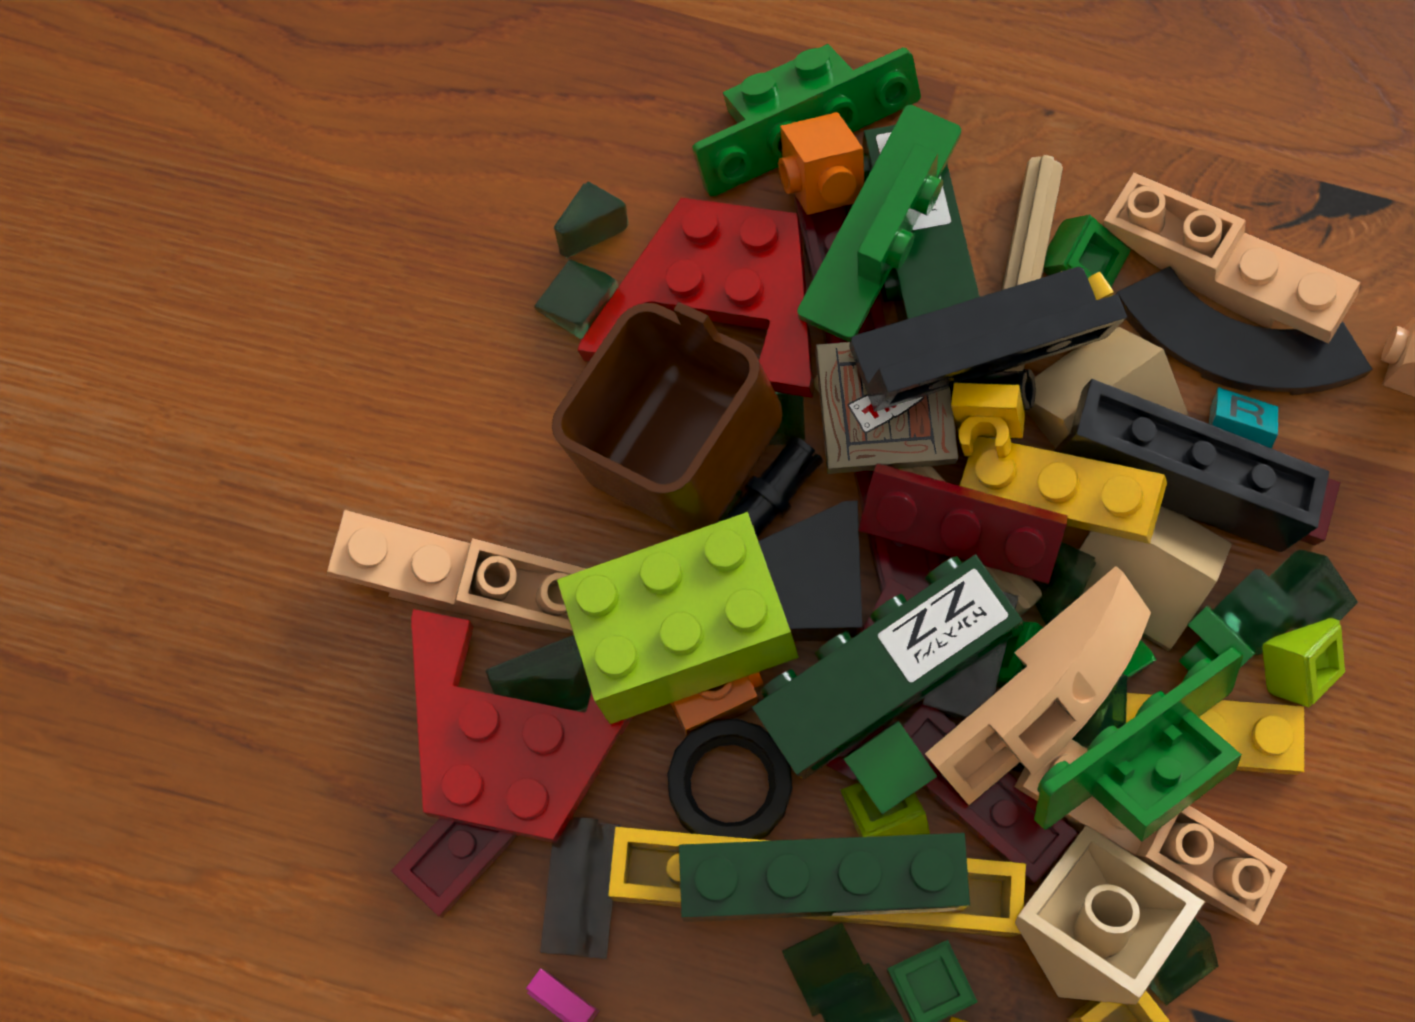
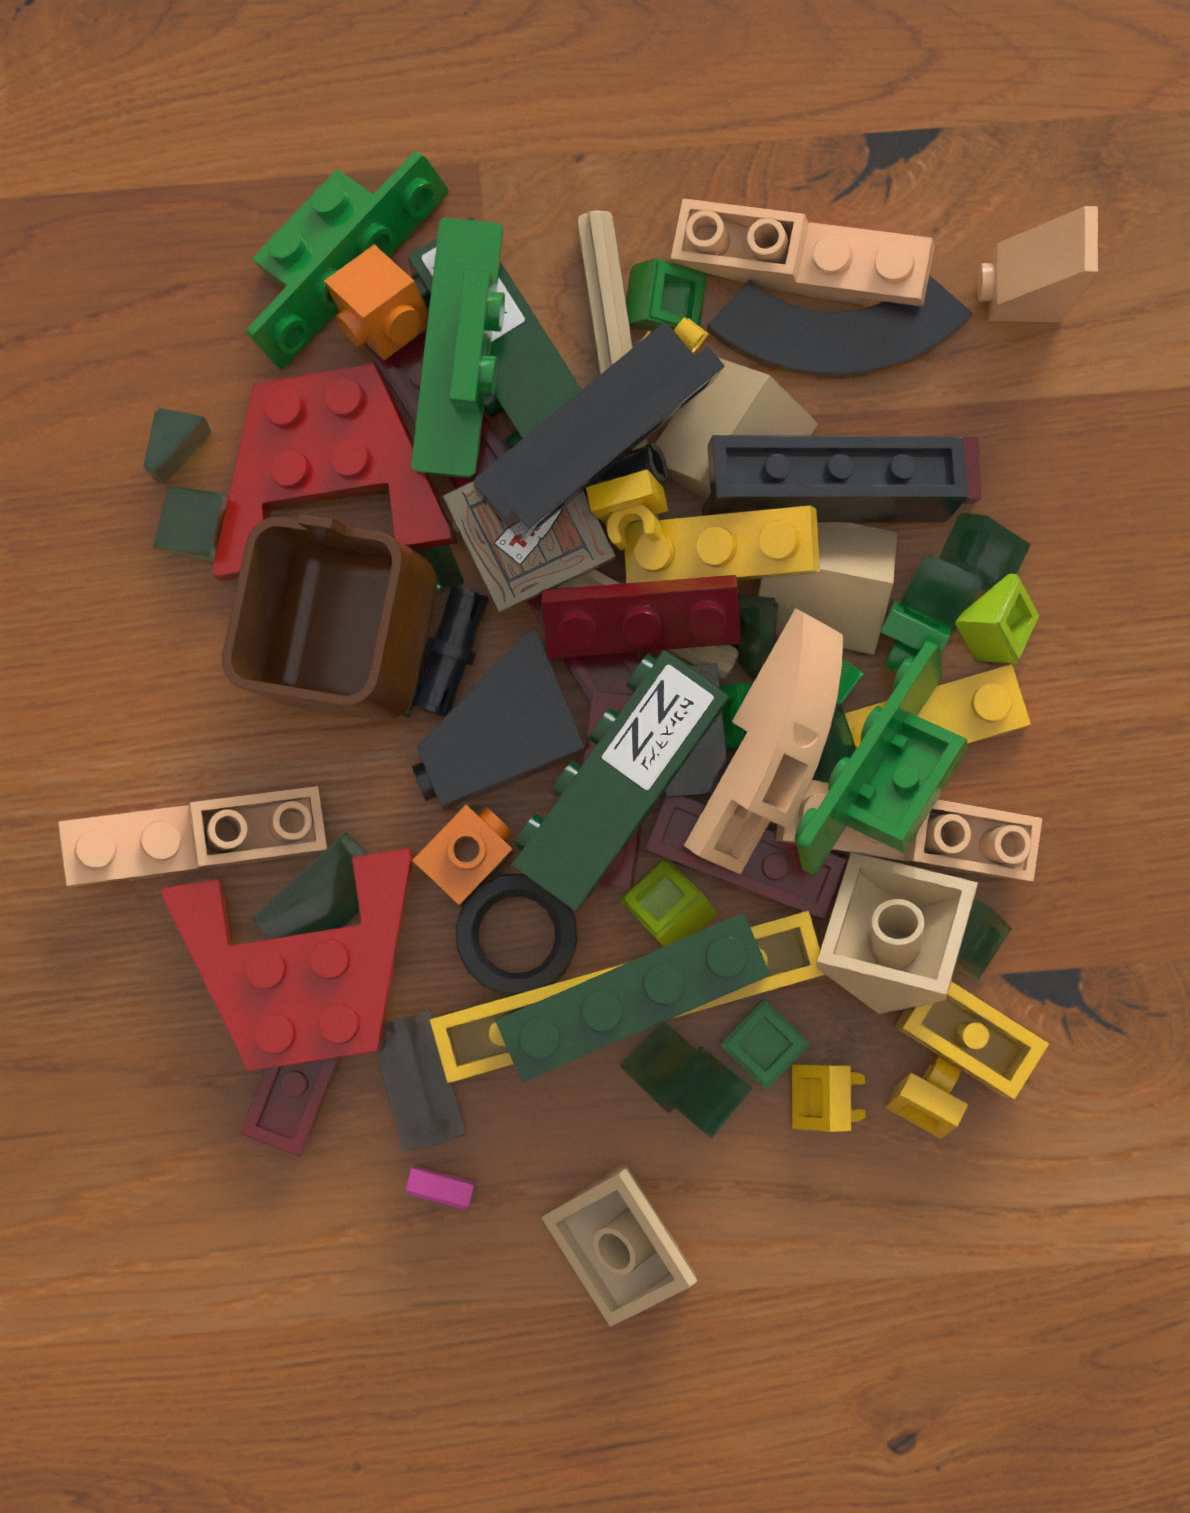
camera: 25 degrees left, 10 degrees up
lime brick [557,512,799,724] -> none
green tile [843,721,937,815] -> none
teal tile [1209,387,1278,449] -> none

